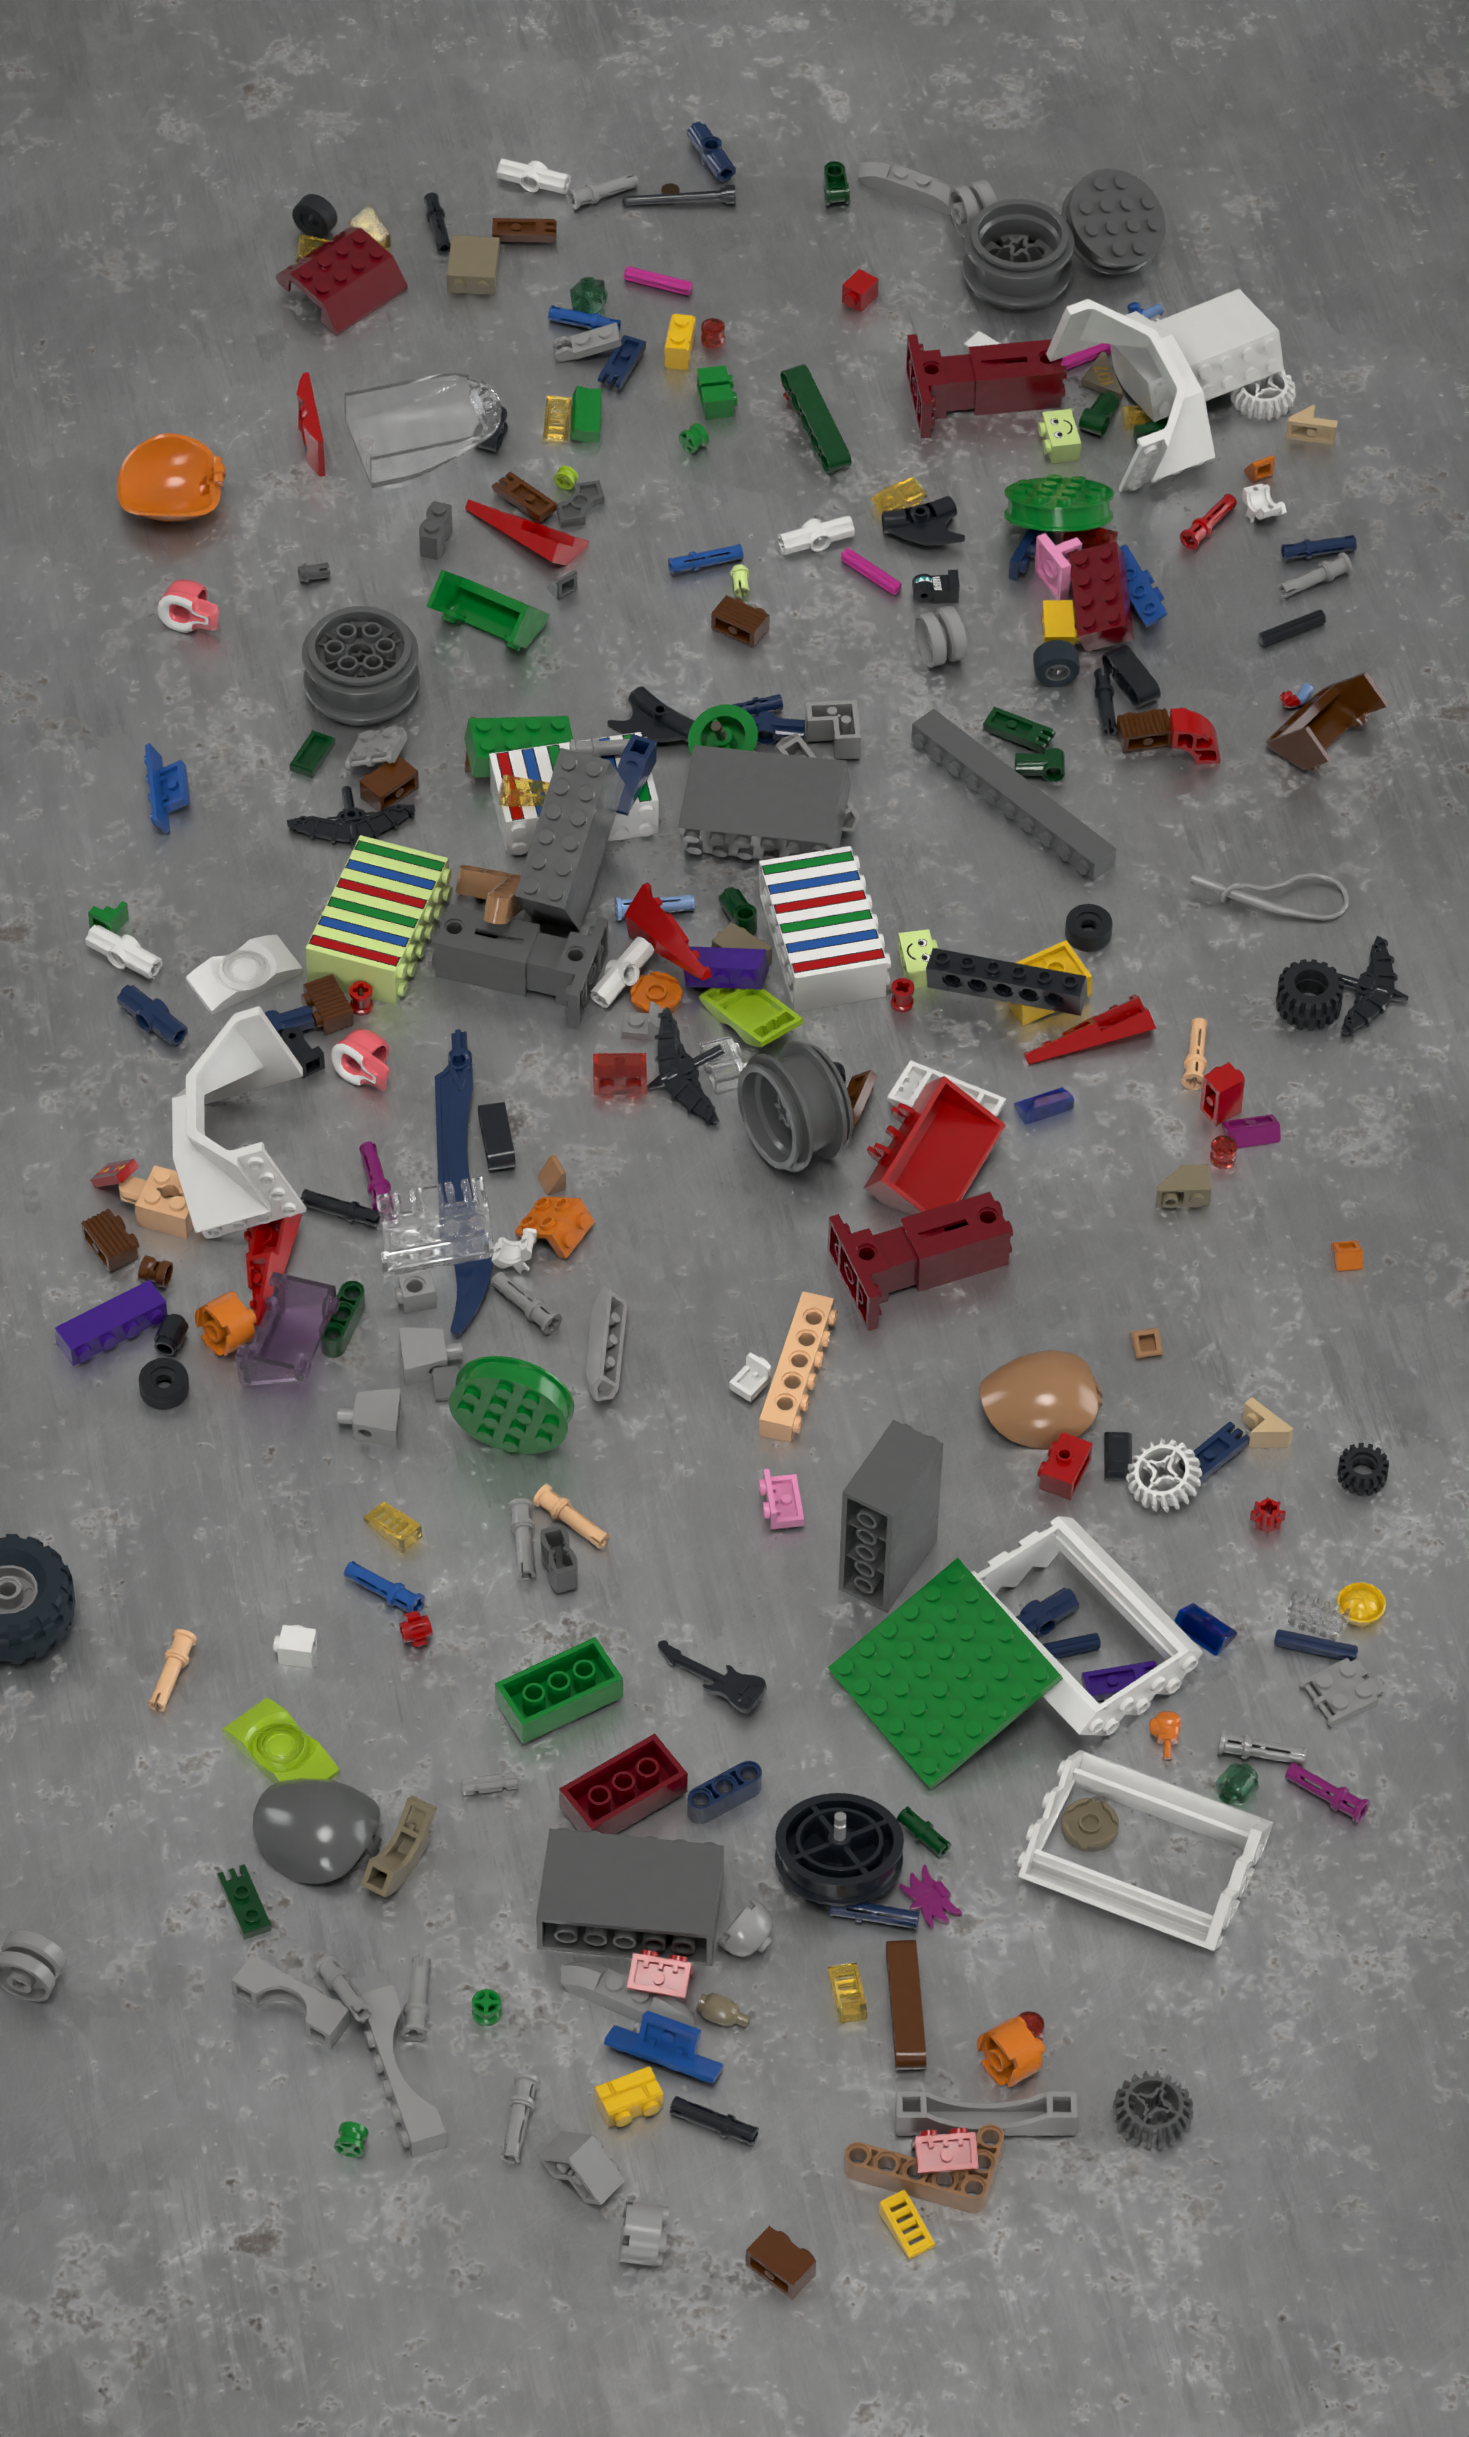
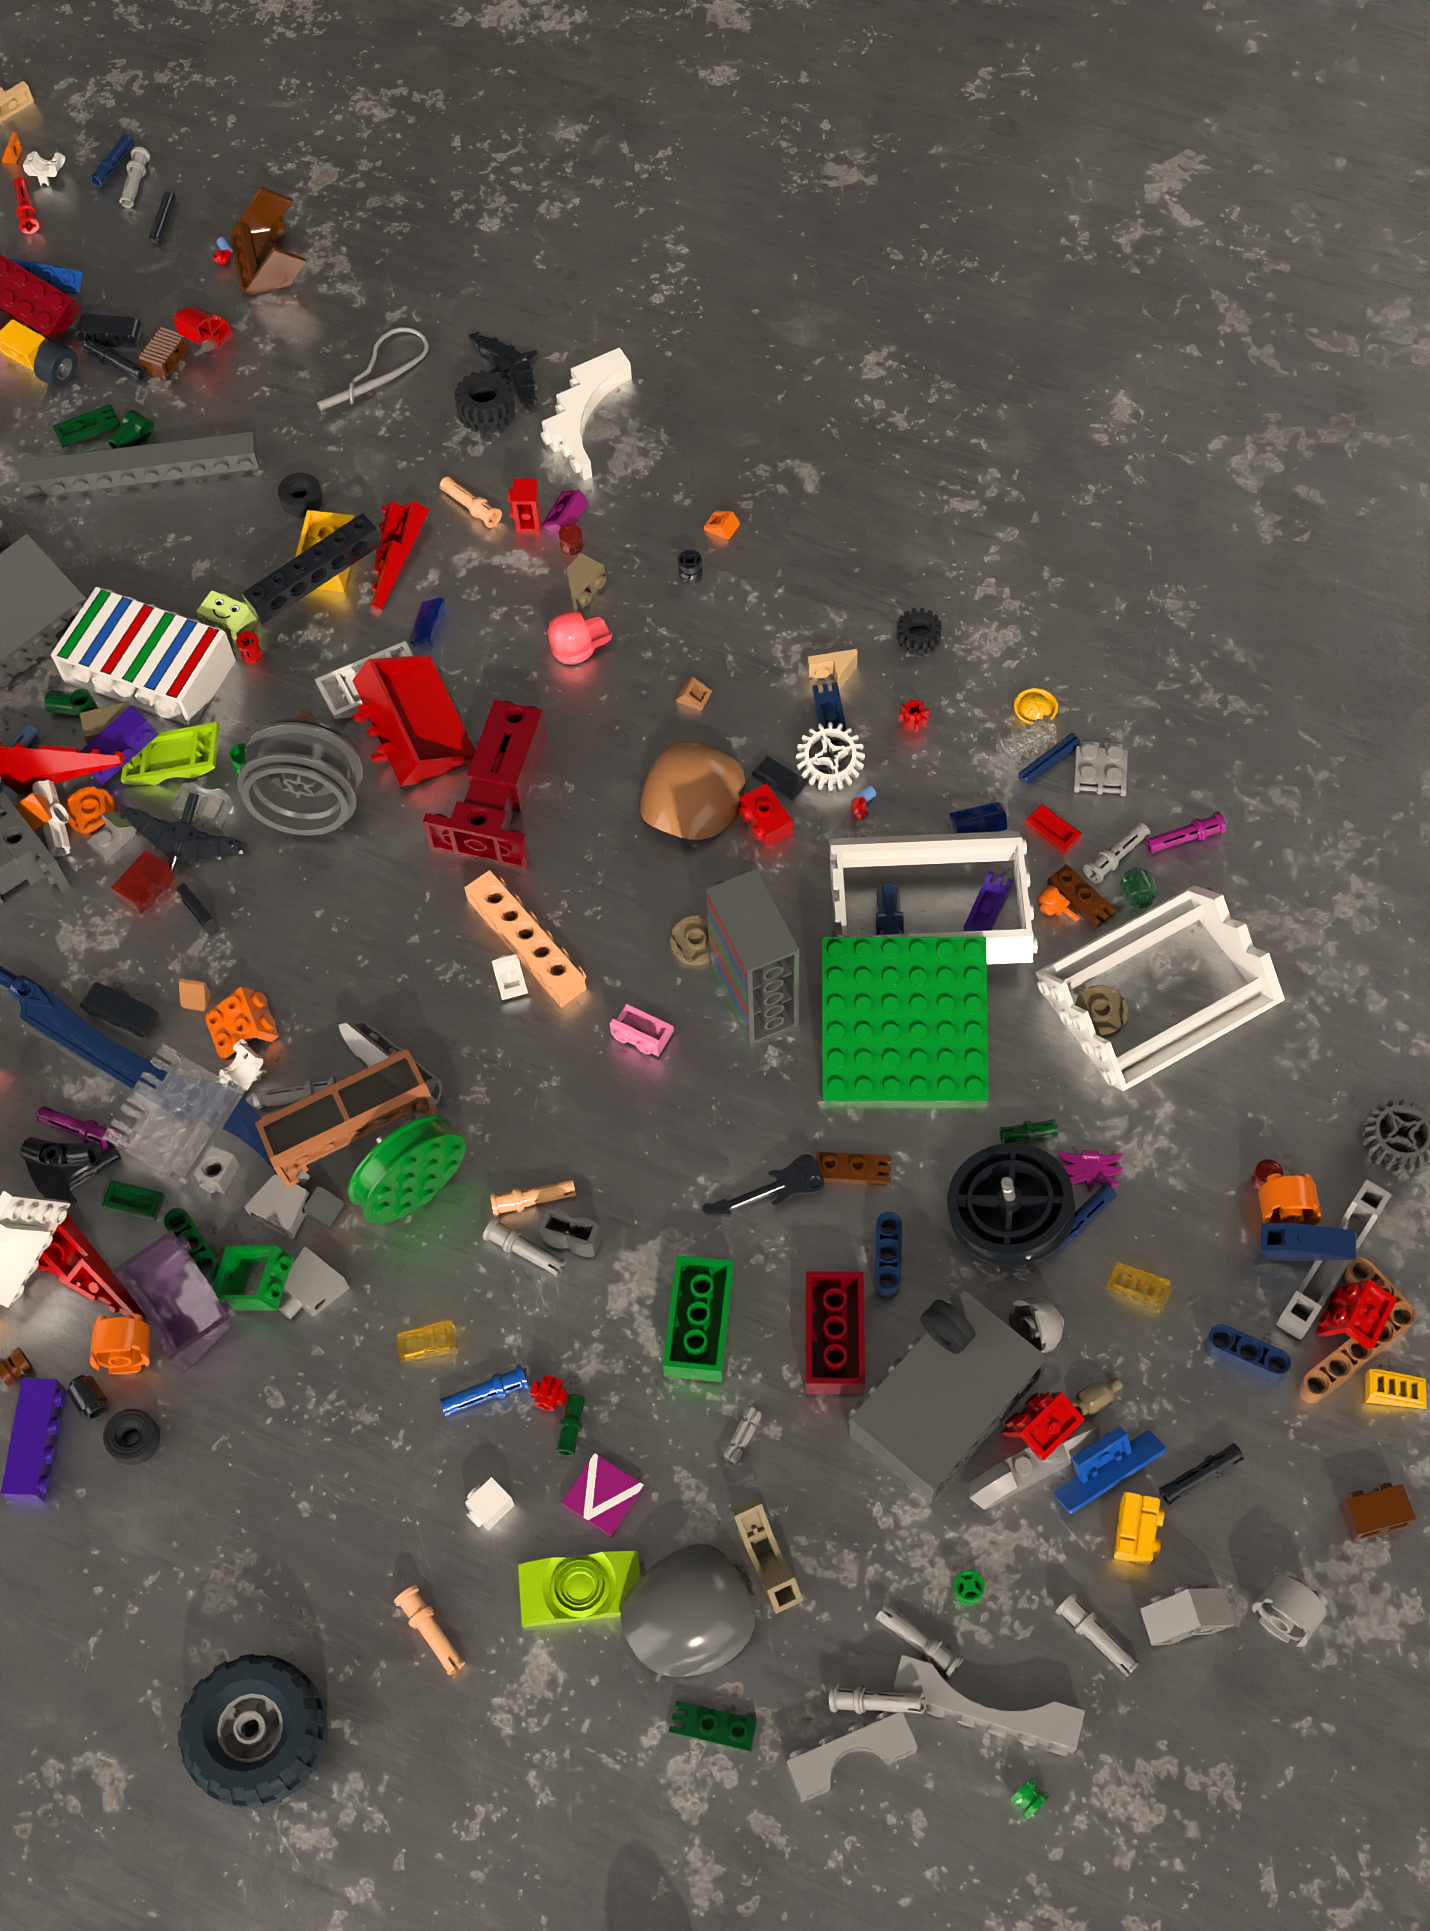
camera: 50 degrees left, 10 degrees up
reddish brown beam [886,1940,926,2070] -> none
dark blue axle [1042,1633,1101,1658] -> none
none -> orange slope [15,793,52,831]
none -> black pin [20,1137,102,1205]
none -> dark green tile [101,1180,165,1221]
none -> black tile [177,883,218,935]
none -> green window [208,1246,294,1311]
none -> windscreen [255,1048,439,1188]
none -> white arch [541,347,632,481]
none -> coral piece [547,611,612,665]
none -> dark green pin [556,1394,586,1457]
none -> magenta tile [561,1453,644,1537]
none -> black wheel [678,550,703,584]
none -> reddish brown hinge [816,1152,892,1185]
none -> red arm [851,785,877,820]
none -> black tyre [920,1299,976,1354]
none -> red tile [1025,804,1082,854]
none -> reddish brown hinge [1047,864,1116,929]
none -> dark blue beam [1204,1324,1291,1383]
none -> dark blue slope [1261,1223,1356,1261]

